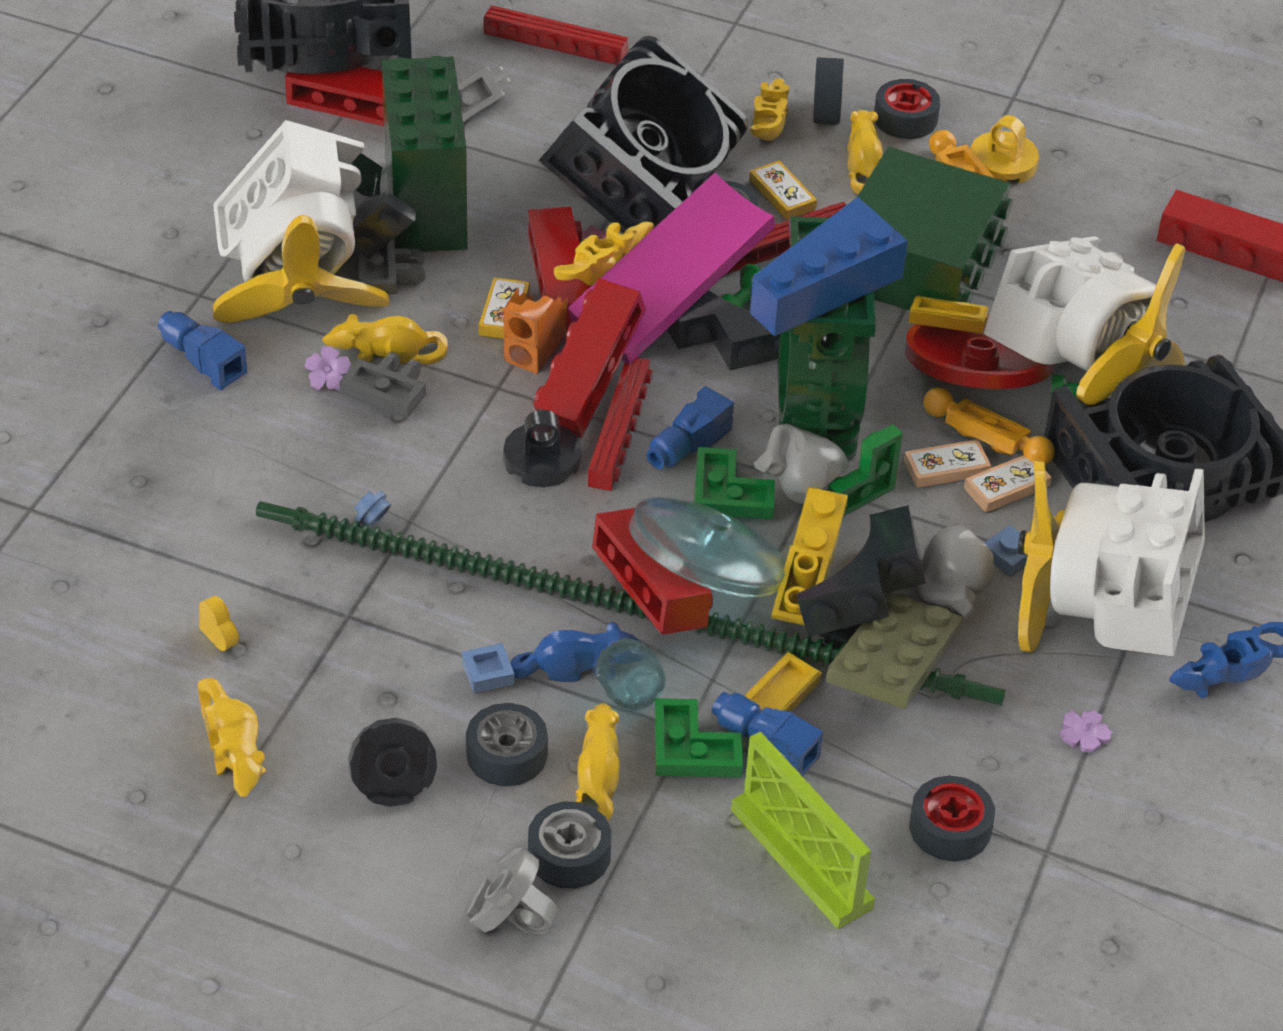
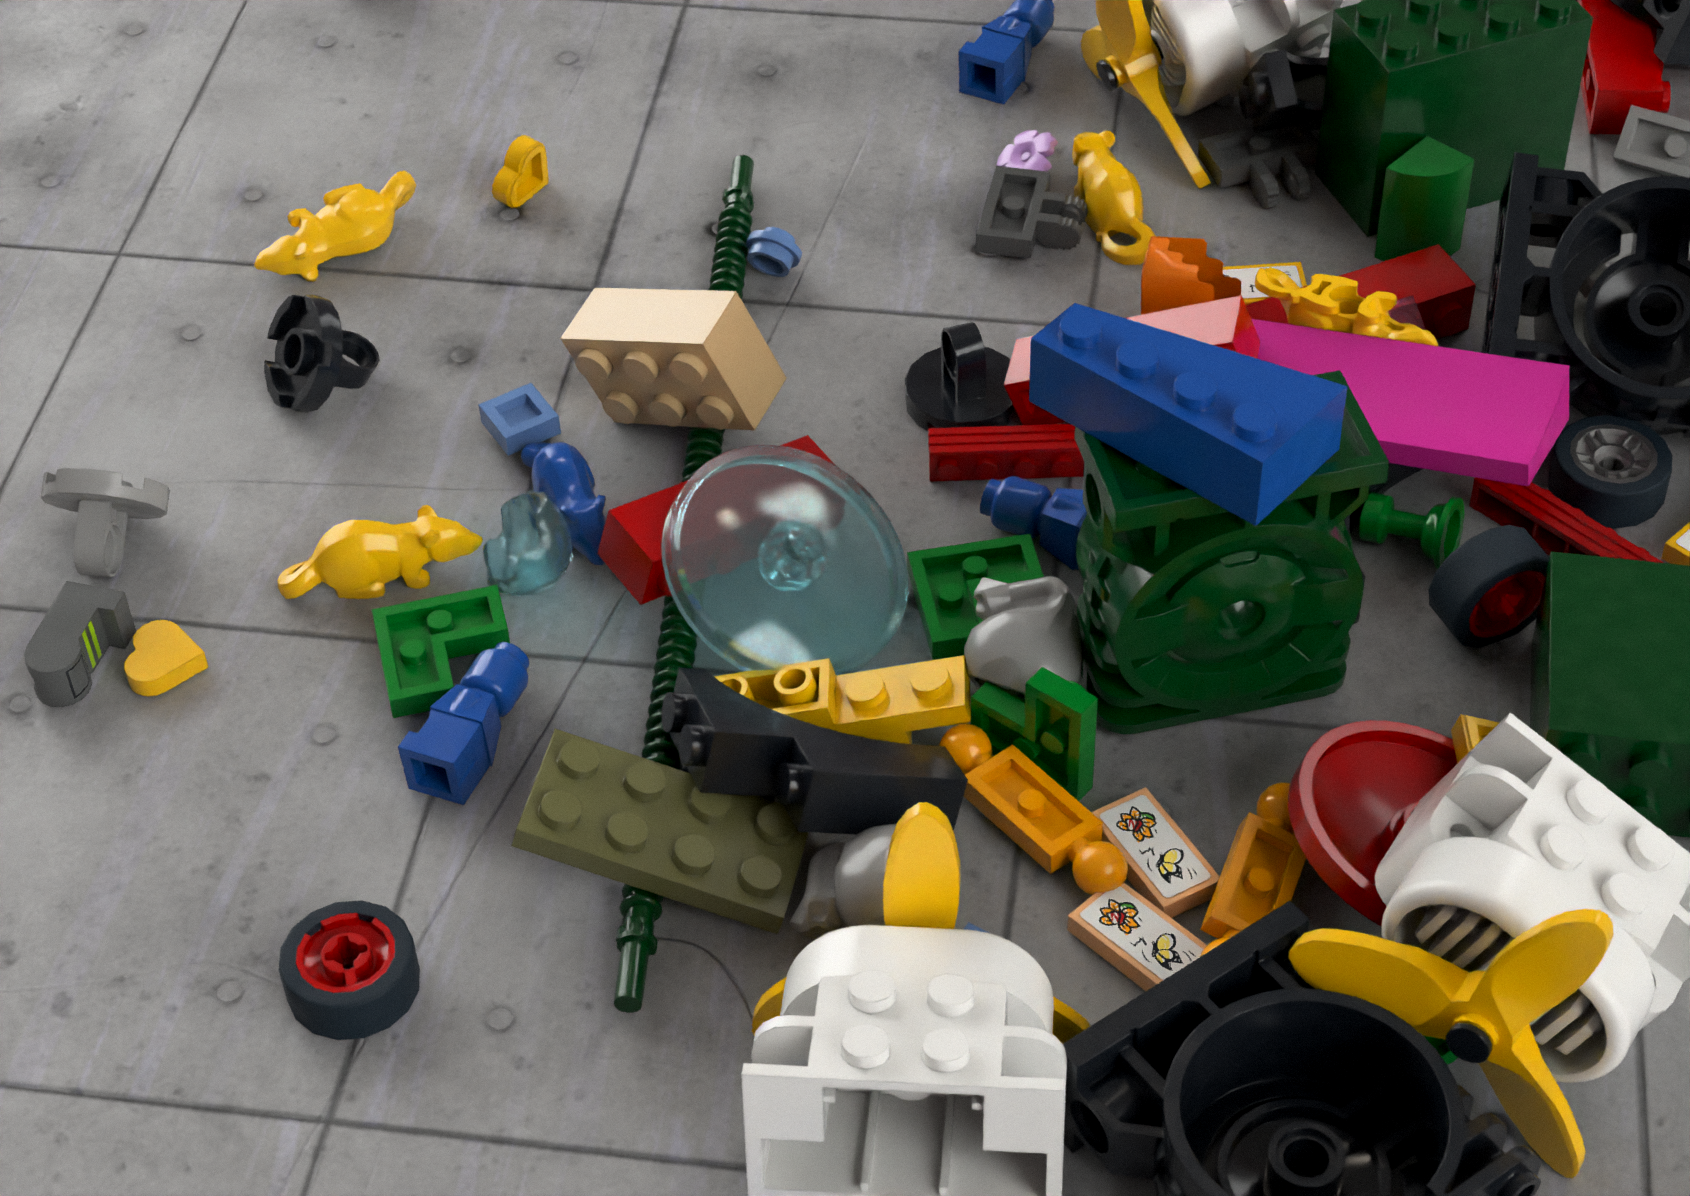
camera: 80 degrees right, 0 degrees up
black wheel [466,703,548,786] -> none
wheel [528,801,612,888] -> none
lime fence [731,731,875,930] -> none
yellow tile [744,652,822,712] -> none
lavender plant [1060,710,1113,753] -> none
none -> dark grey leg [24,581,136,707]
none -> yellow tile [124,620,208,697]
none -> tan brick [560,288,787,431]
none -> light orange plate [939,723,1128,895]
none -> green brick [1374,136,1475,261]

